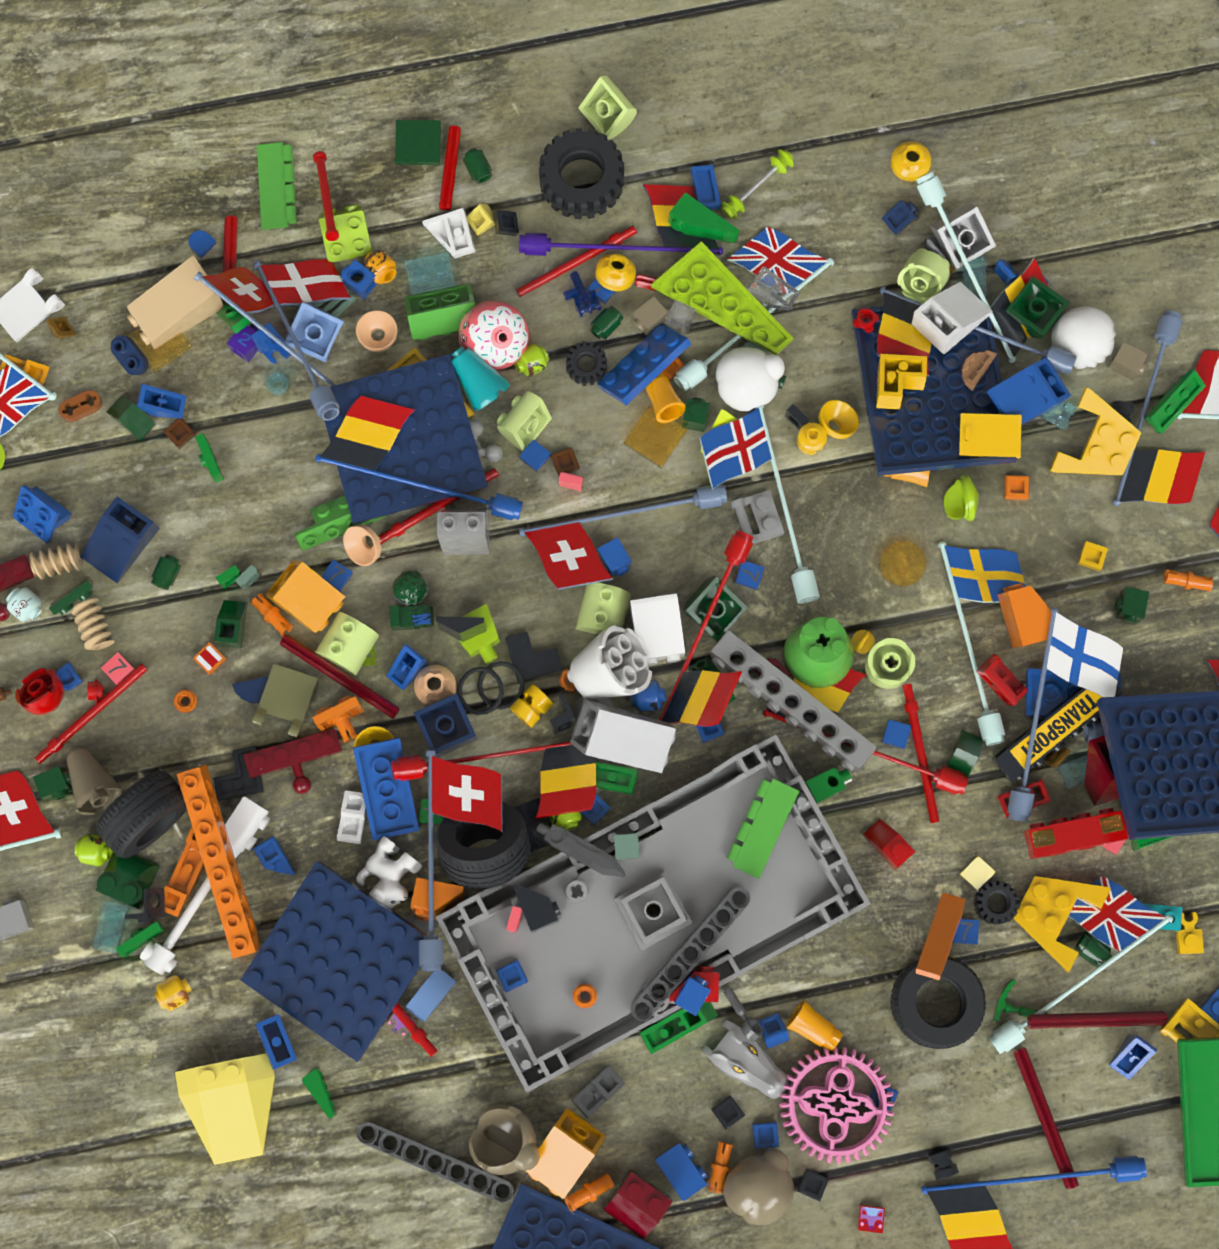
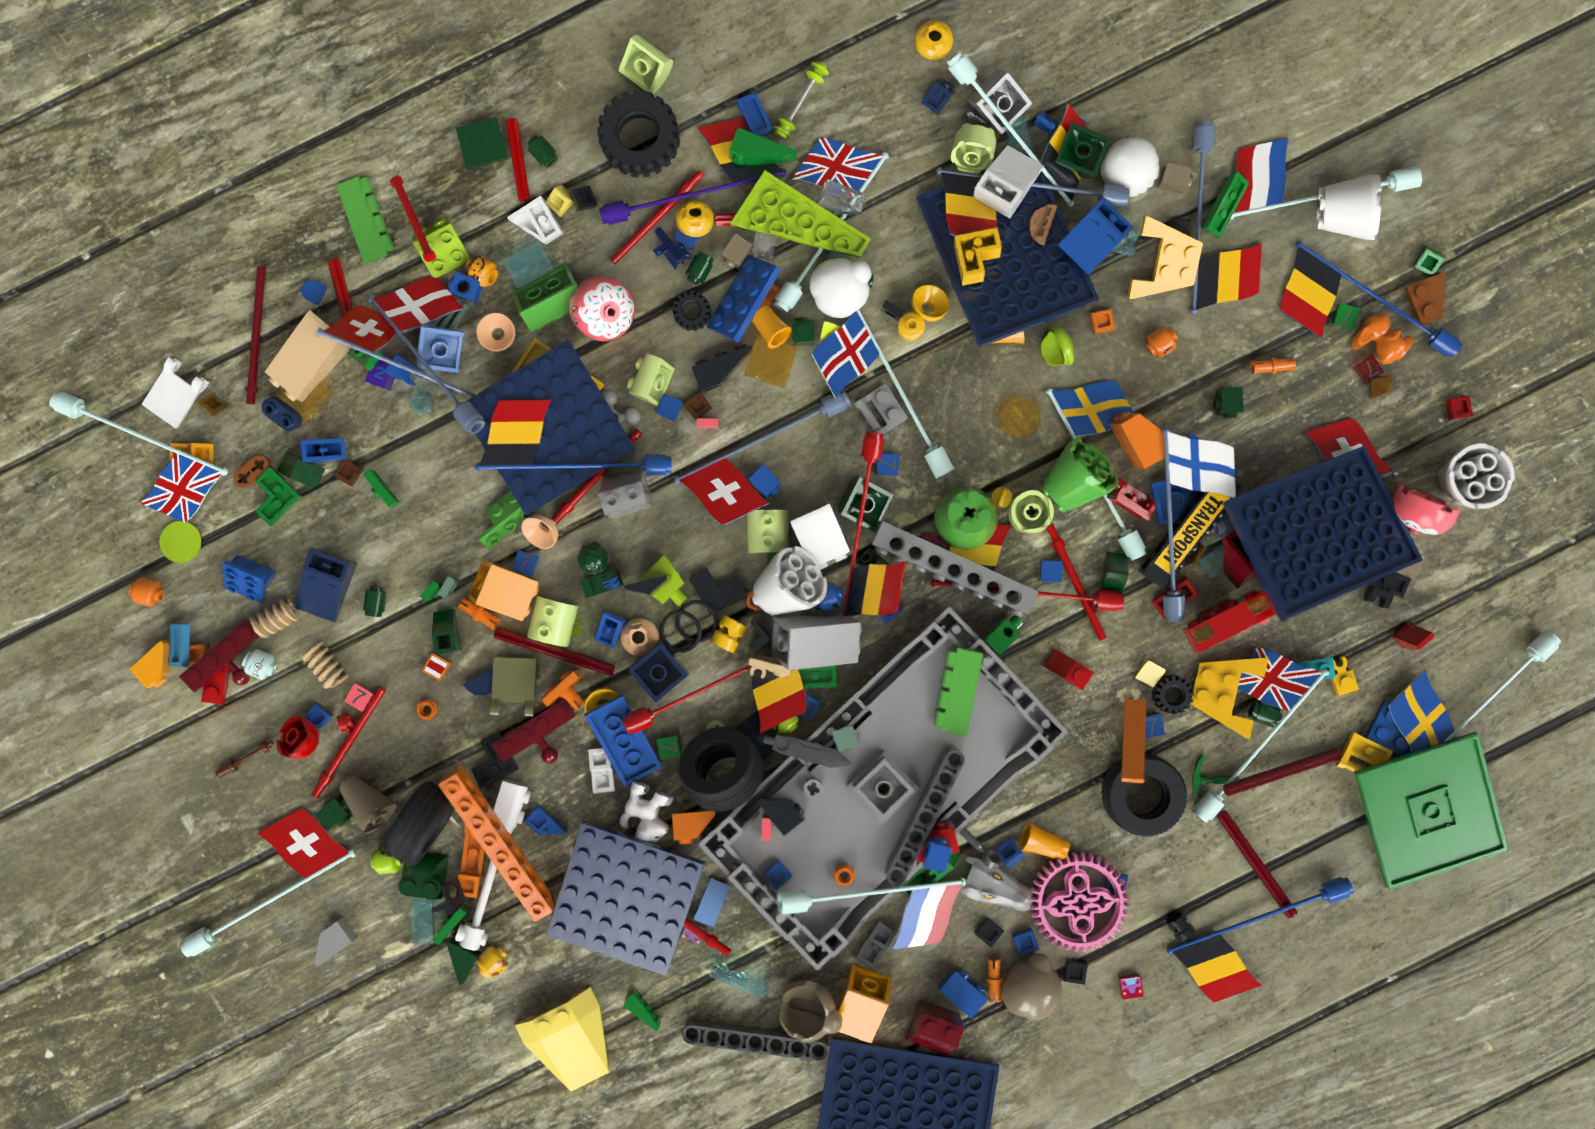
camera: 10 degrees left, 10 degrees up
dark green tile [49,576,93,615] -> none
blue brick [255,1014,297,1070] -> none
flag [419,751,503,972] -> none
teal cone [451,346,511,412] -> none
lime head [514,343,549,377] -> none
orange pin [565,1173,614,1212] -> none
red plate [852,308,879,333] -> none
yellow container [959,413,1022,458] -> none
yellow plate [1078,541,1108,572] -> none
blue slope [1109,1035,1157,1080] -> none
none -> dark red bar [245,266,266,405]
none -> green plate [255,467,302,526]
none -> dark green slope [447,939,482,985]
none -> black slope [692,344,753,393]
none -> clear light blue plate [709,963,767,998]
none -> tan plate [748,653,791,678]
none -> flag [777,877,966,949]
none -> bright green cone [1042,437,1119,512]
none -> orange head [1145,326,1178,358]

